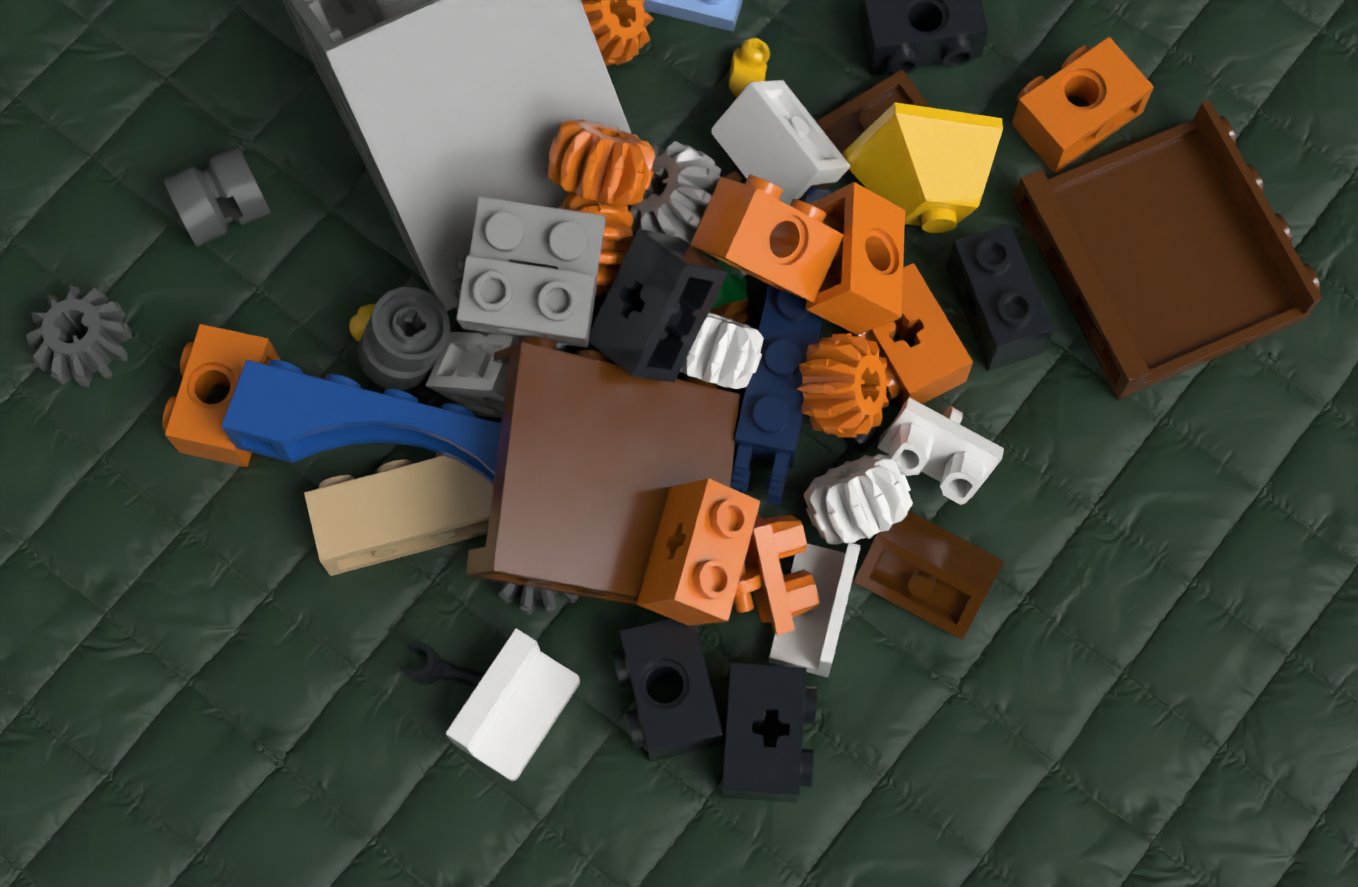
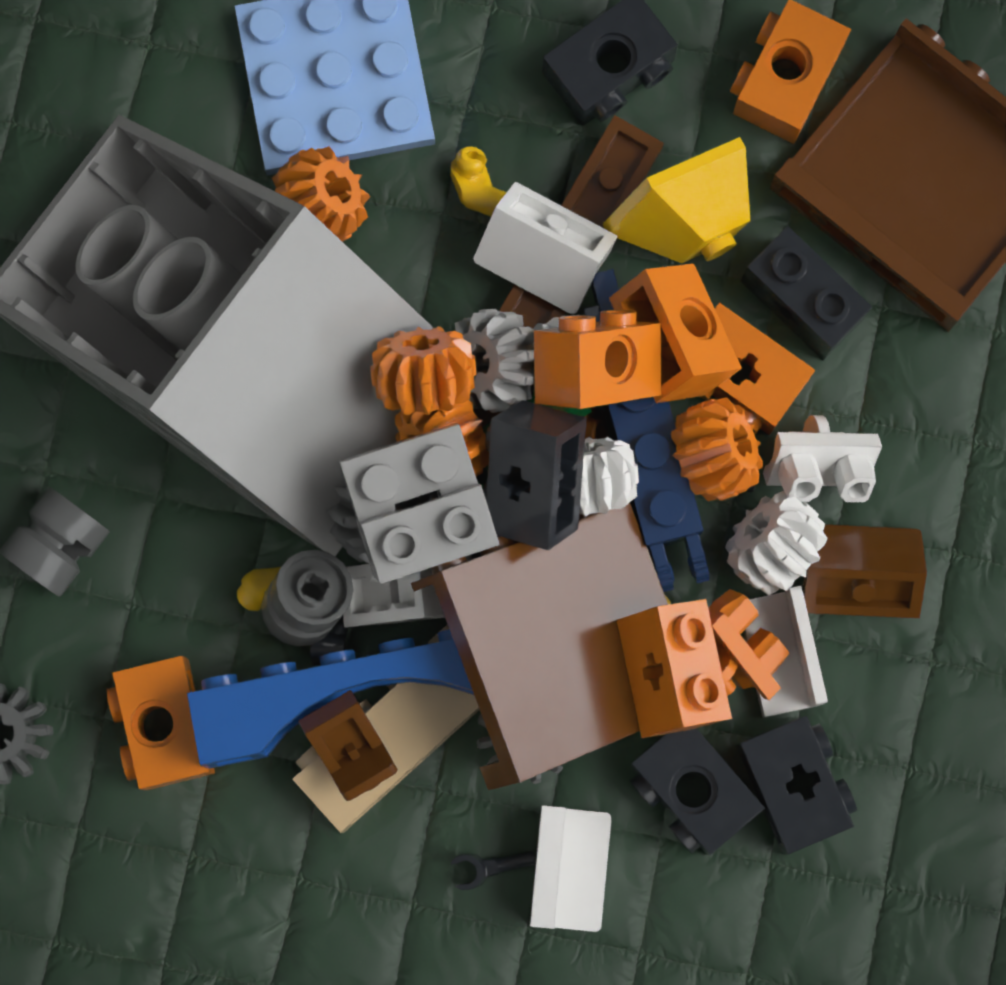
camera: 30 degrees left, 10 degrees up
none -> reddish brown bracket [299,690,398,801]

